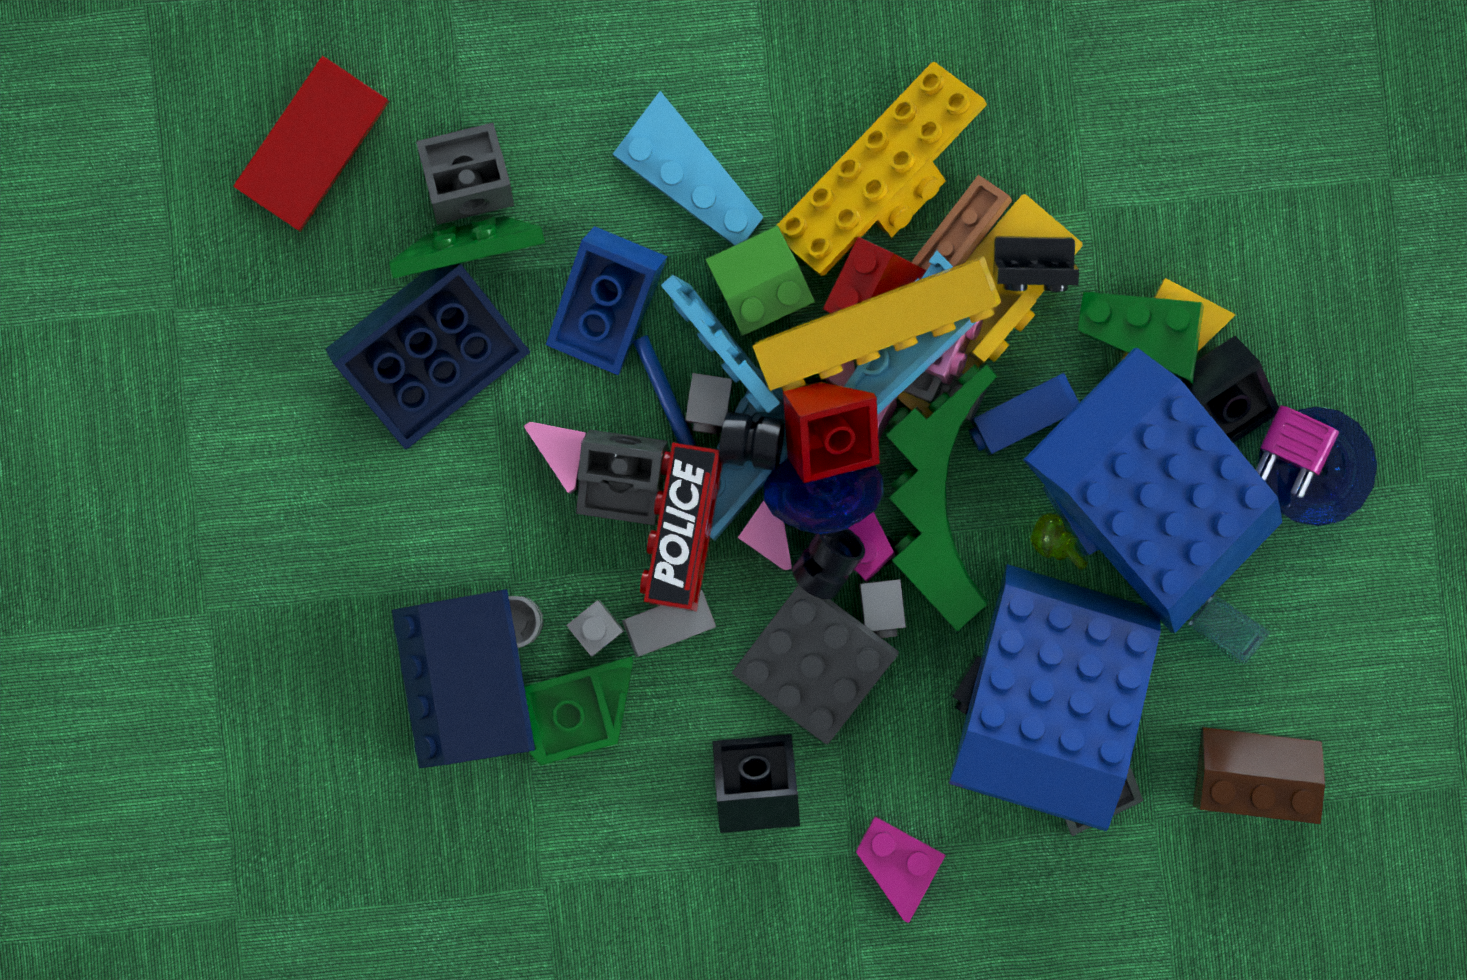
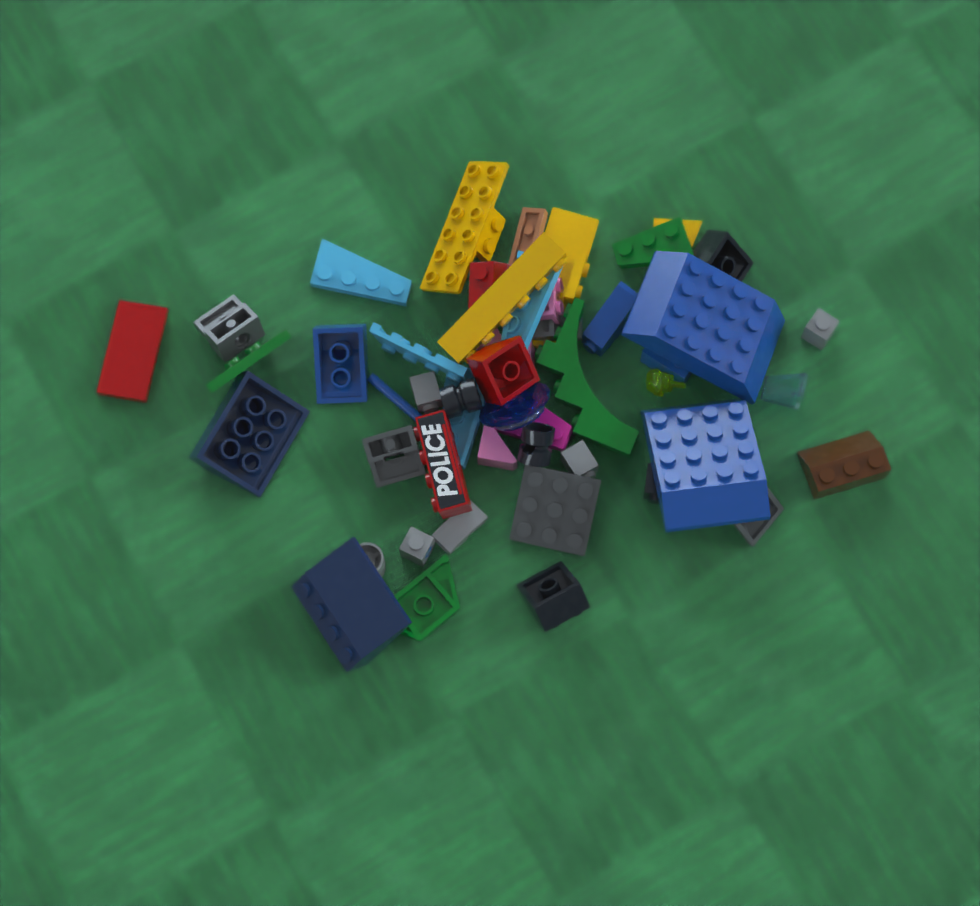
camera: 25 degrees left, 15 degrees down
bright pink slope [524,422,587,494] -> none
bright green slope [705,225,815,336] -> none
dark pink wing [856,816,946,923] -> none
black bracket [993,236,1079,292] -> none
dark pink piece [1256,405,1339,498] -> none
clear blue piece [1257,406,1377,526] -> none
none -> light grey brick [801,308,840,351]

